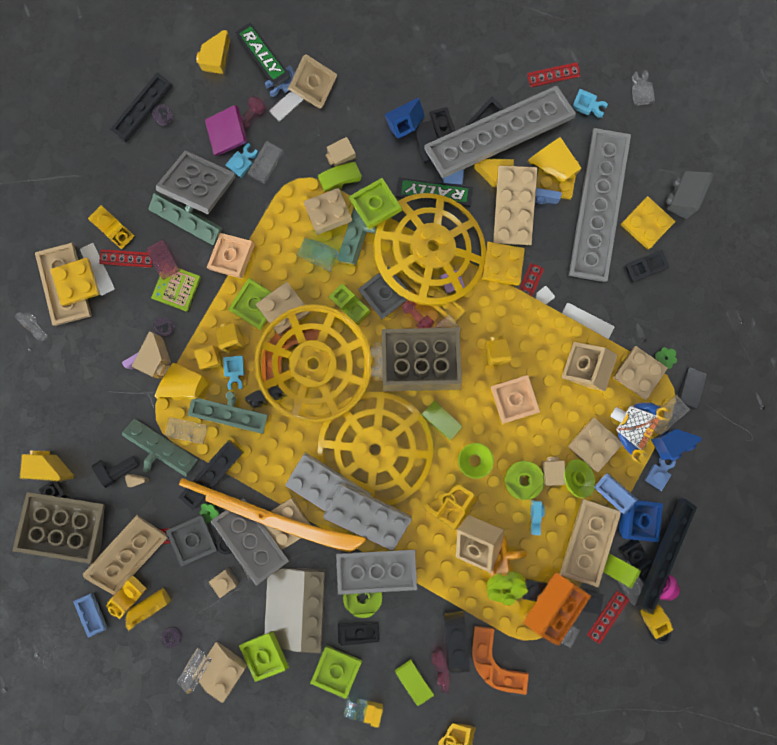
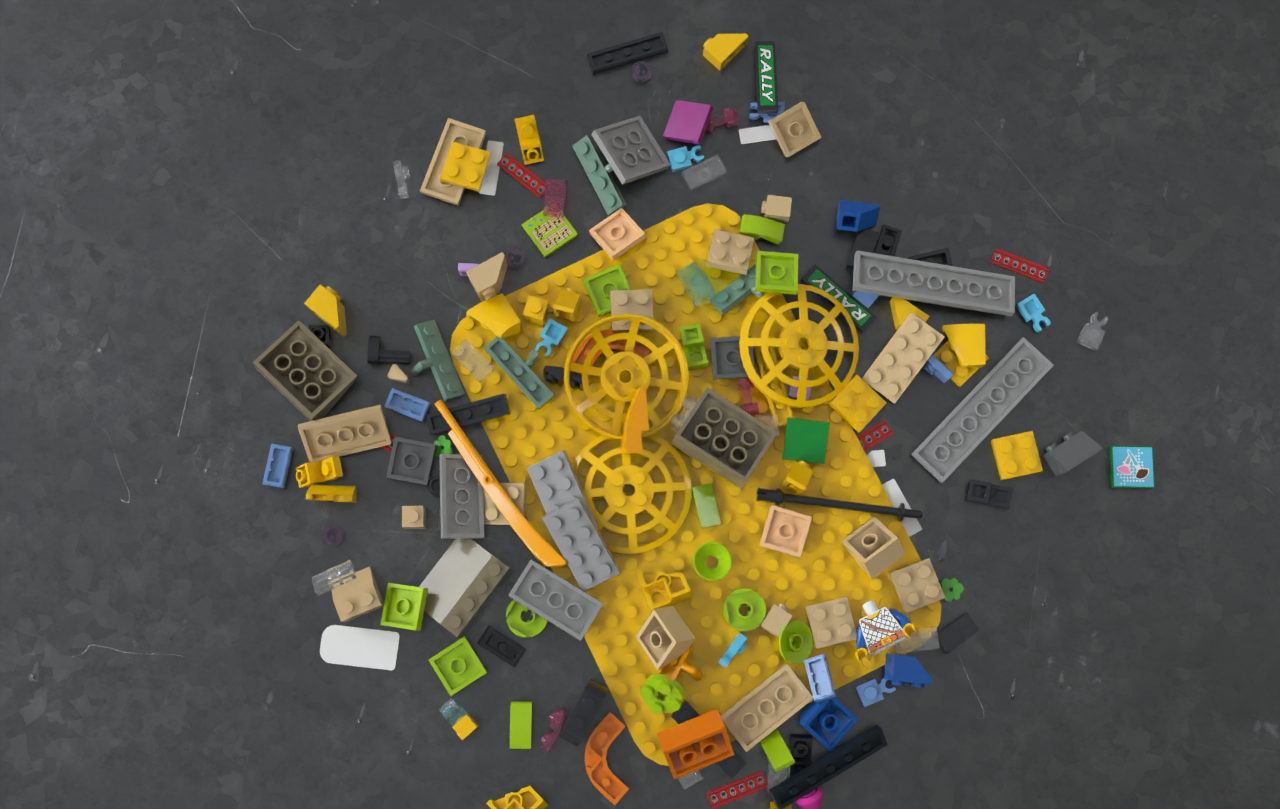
camera: 30 degrees right, 5 degrees down
none -> white sticker [320,625,400,670]
none -> medium blue plate [384,388,431,422]
none -> light orange slope [623,388,649,454]
none -> black bar [756,488,923,522]
none -> green tile [782,417,829,464]
none -> tile [1109,446,1155,489]

